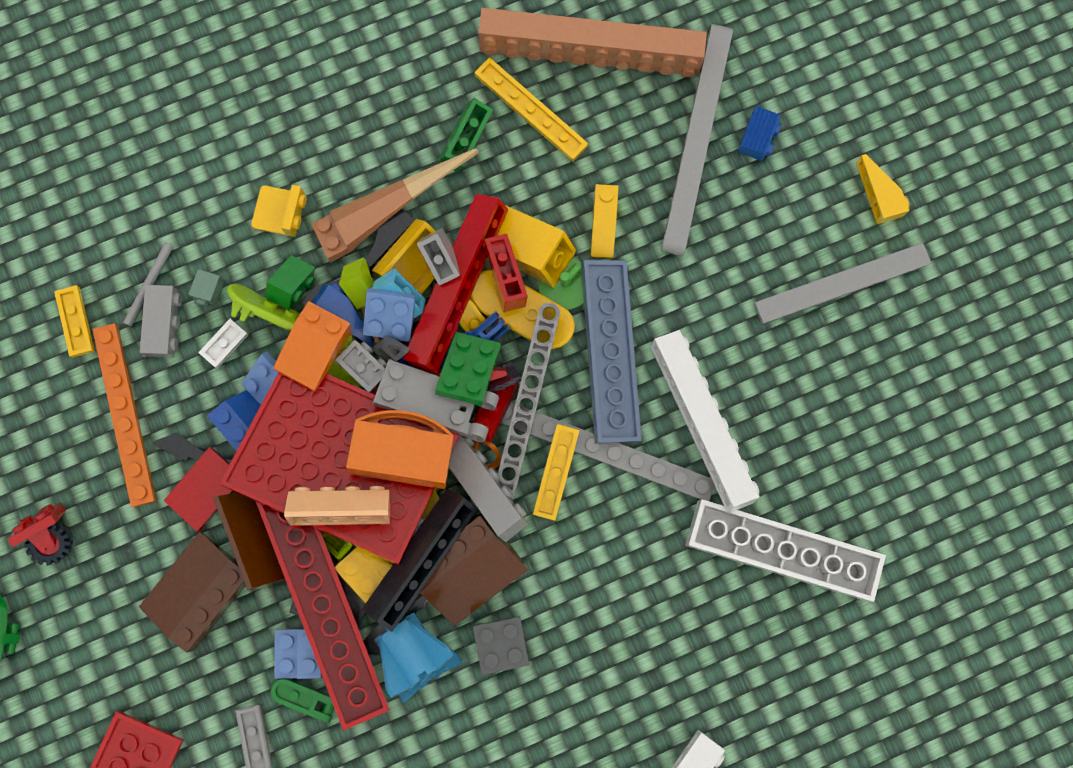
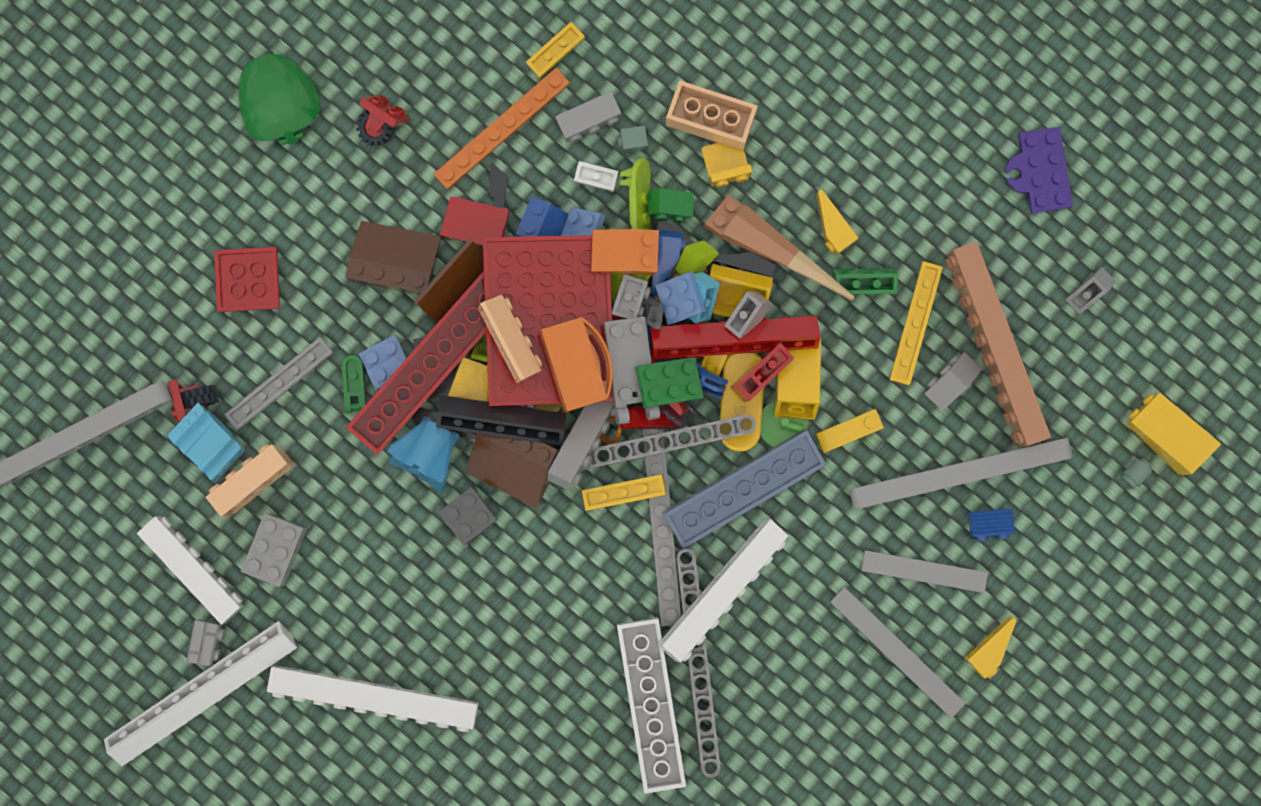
camera: 70 degrees right, 5 degrees up
light grey bar [123,242,174,327] -> none
none -> light nougat brick [666,80,758,151]
none -> light grey beam [676,548,720,778]
none -> yellow slope [816,189,858,256]
none -> light grey tile [861,550,988,593]
none -> light grey brick [925,352,982,411]

